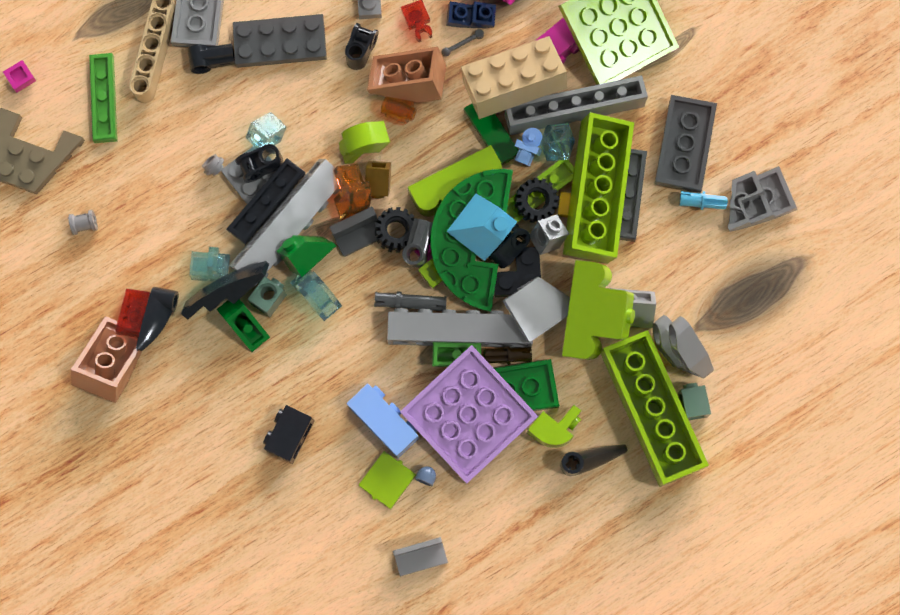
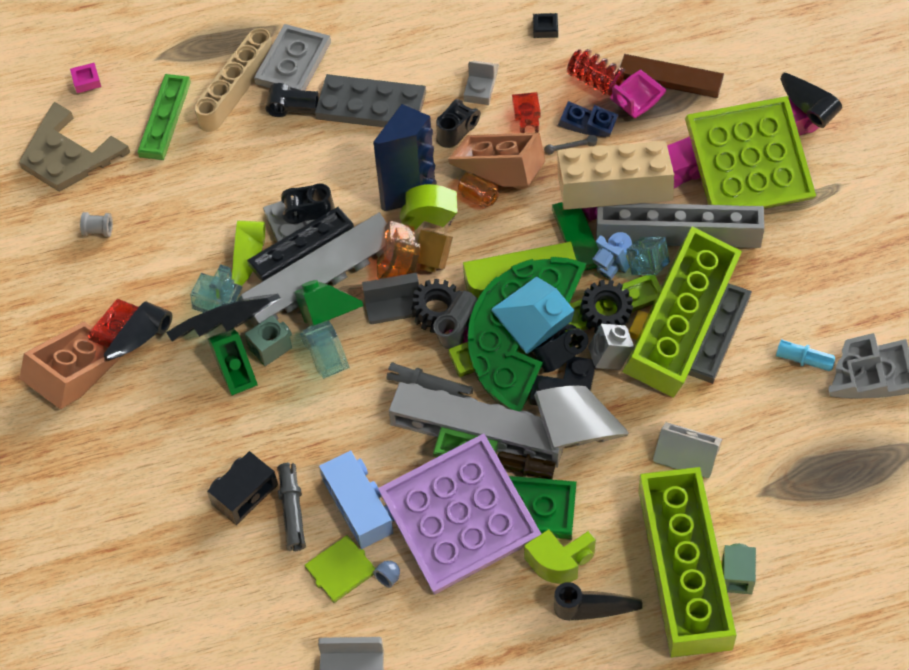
camera: 15 degrees right, 20 degrees down
light grey plate [202,154,224,176] -> none
clear light blue brick [246,112,286,149] -> none
lime brick [562,260,635,360] -> none
light grey connector [653,315,714,378] -> none
dark grey plate [654,95,717,193] -> none
none -> lime piece [231,220,265,292]
none -> dark grey pin [277,462,306,551]
none -> dark blue slope [373,104,437,211]

